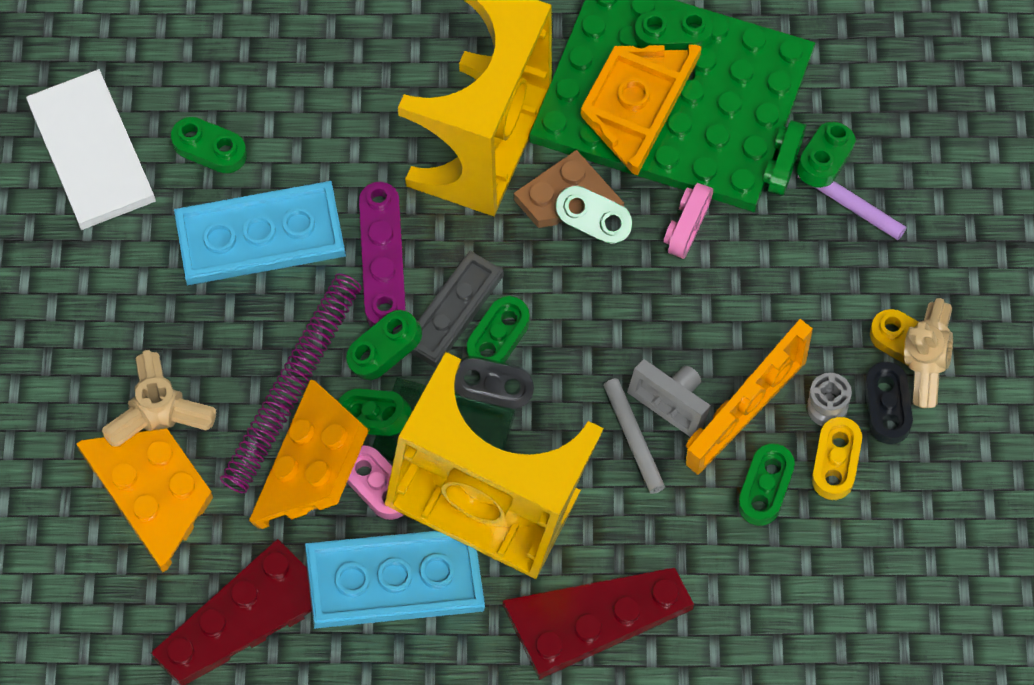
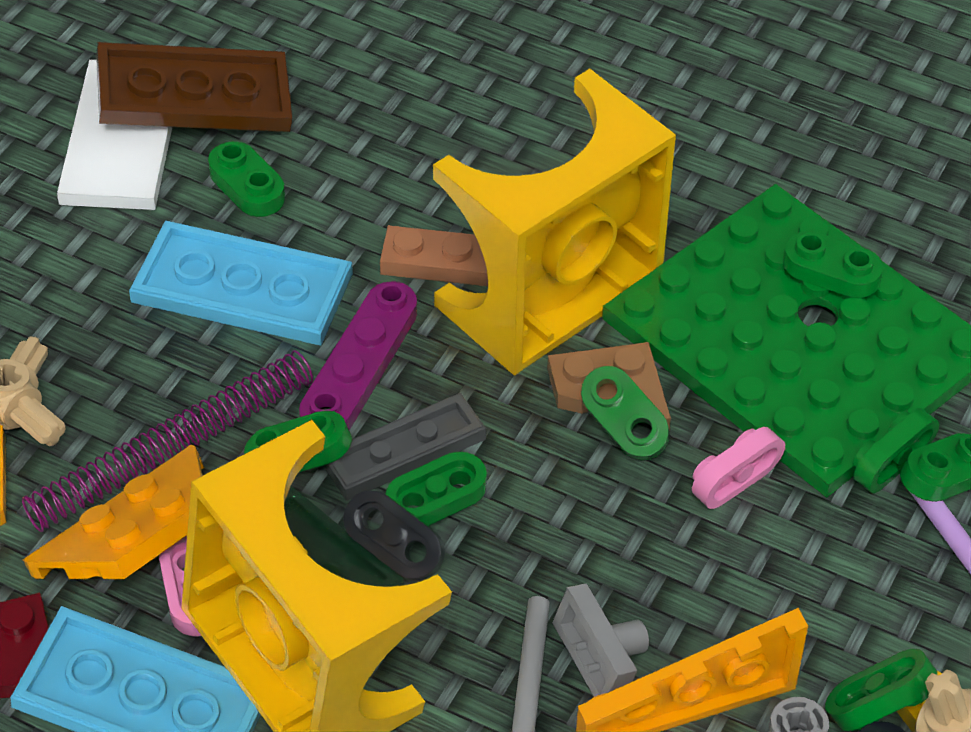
camera: 25 degrees right, 15 degrees down
light orange wing [581,45,701,175] -> none
none -> reddish brown plate [96,42,292,132]
none -> nougat plate [380,225,488,286]
none -> green plate [825,649,937,731]

